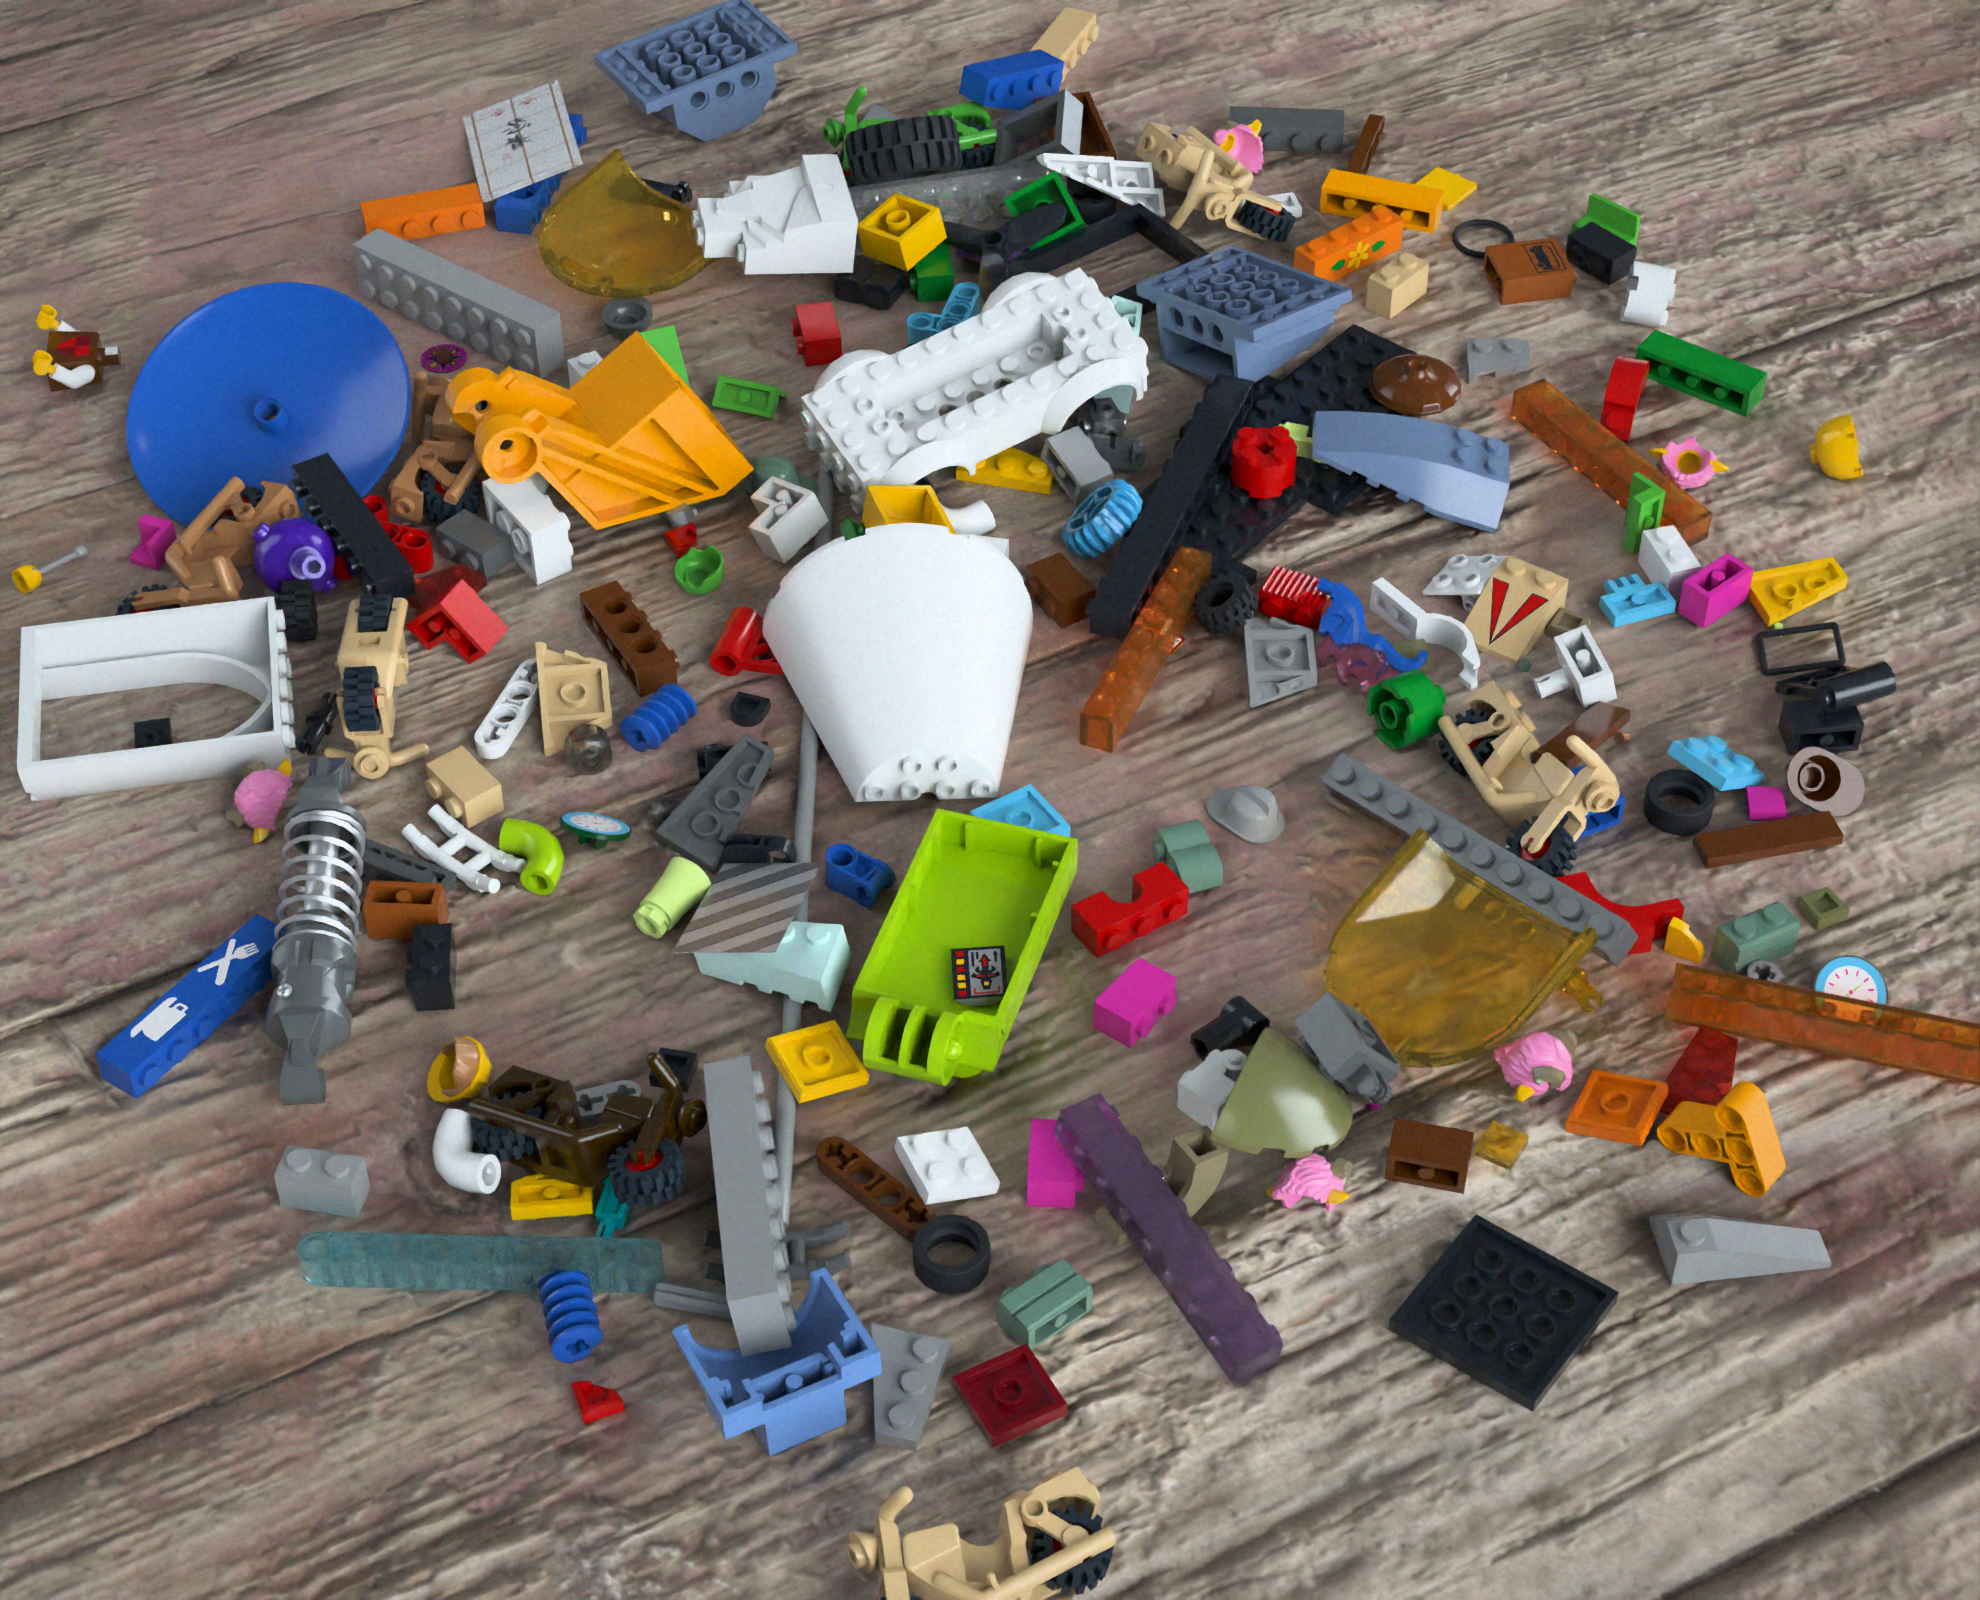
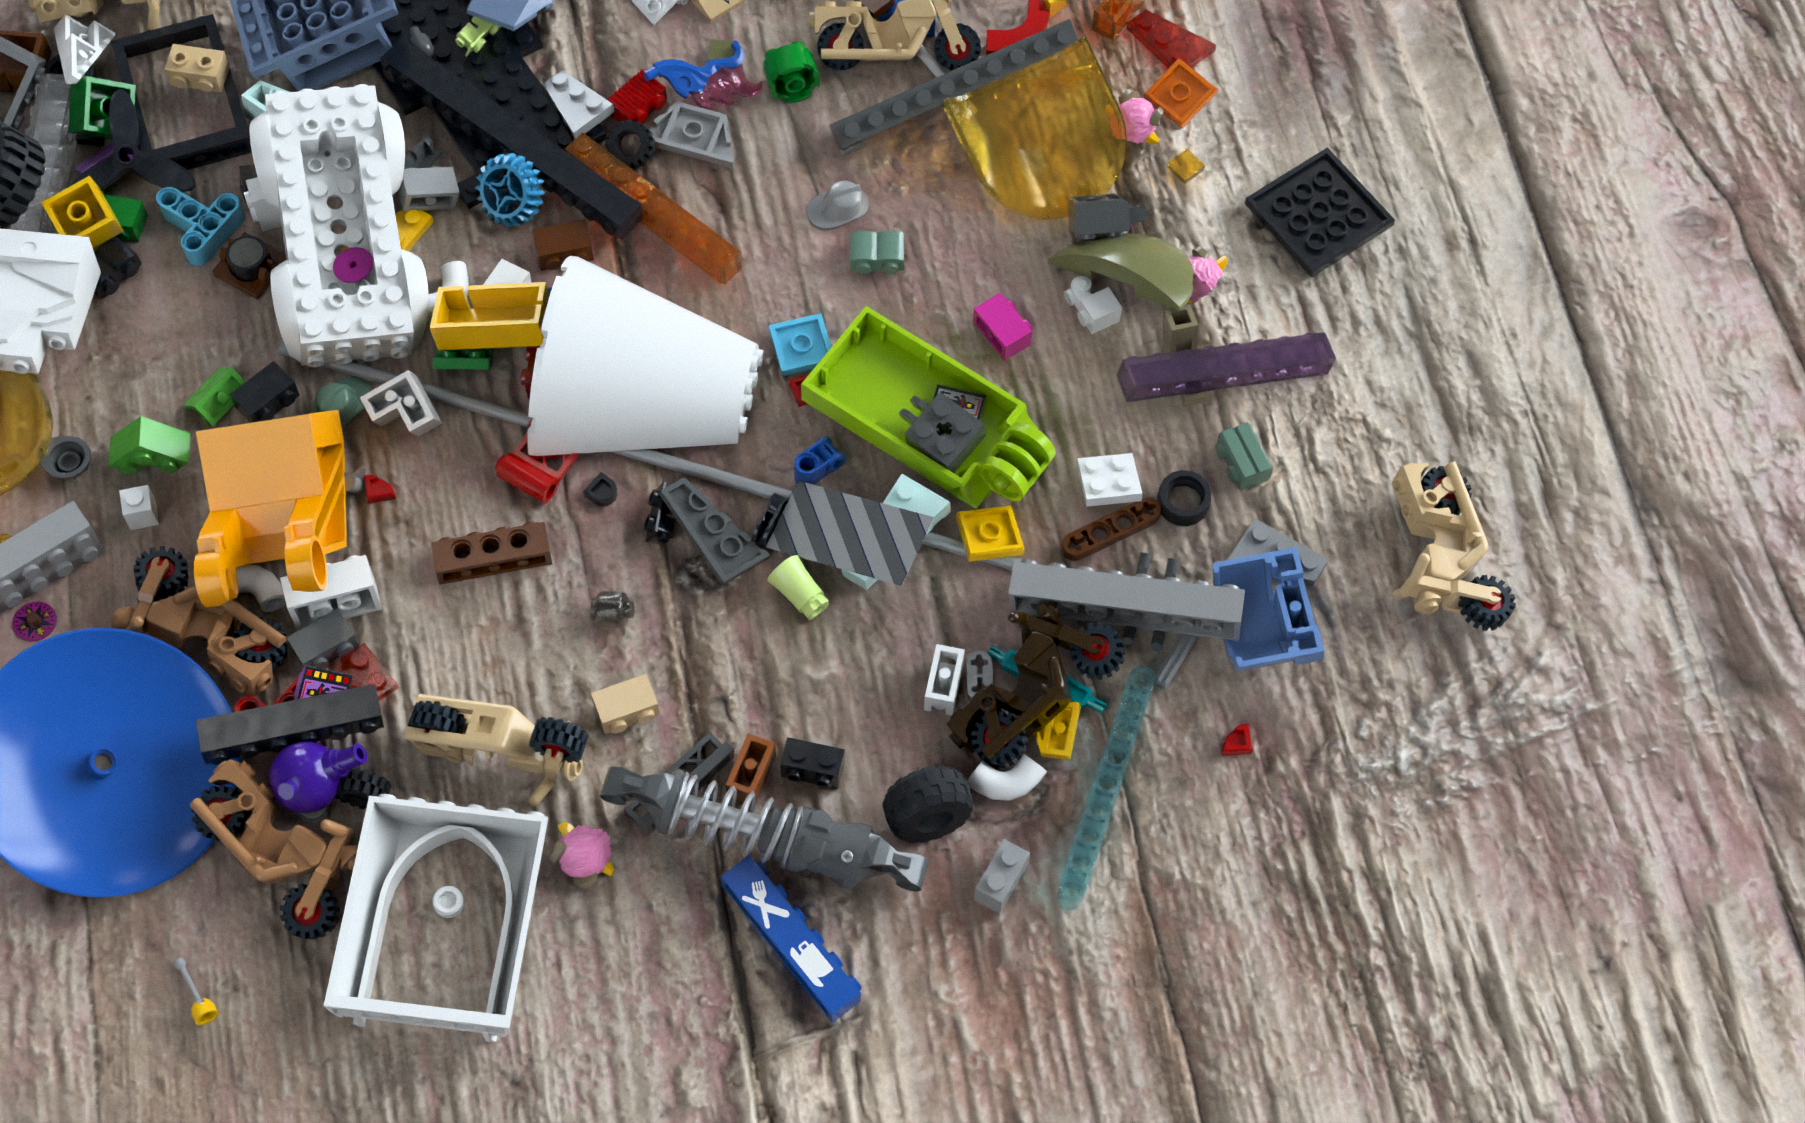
camera: 75 degrees left, 20 degrees up
dark pink panel [129,514,177,571] -> none
black plate [134,717,173,748] -> none
black pin [295,692,339,755] -> none
white piece [401,804,526,893] -> none
red brick [405,579,508,664] -> none
piece [427,1036,492,1103] -> none
white beam [474,658,540,759] -> none
lime cylinder [499,817,565,895] -> none
tan wing [535,642,613,757] -> none
blue piece [537,1270,603,1363] -> none
piece [559,812,632,850] -> none
blue piece [621,683,697,752] -> none
black plate [649,1047,698,1092] -> none
bright green hair [673,544,725,595] -> none
red brick [791,301,842,367] -> none
dark red plate [952,1343,1068,1448] -> none
dark pink brick [1027,1118,1086,1208] -> none
red arch [1071,862,1189,958] -> none
black piece [1190,996,1270,1061] -> none
red brick [1230,426,1297,499] -> none
white piece [1370,577,1480,690] -> none
reddish brown brick [1385,1118,1474,1194] -> none
light grey wedge [1649,1212,1831,1285] -> none
light orange beam [1656,1081,1786,1198] -> none
none -> tan brick [164,44,230,92]
none -> black brick [230,361,300,423]
none -> piece [294,665,353,700]
none -> magenta piece [333,247,373,283]
none -> dark grey cylinder [409,26,434,58]
none -> white tile [433,886,464,918]
none -> wing [543,70,615,141]
none -> black tyre [882,765,974,843]
none -> dark grey hinge [899,392,986,473]
none -> white brick [924,644,965,716]

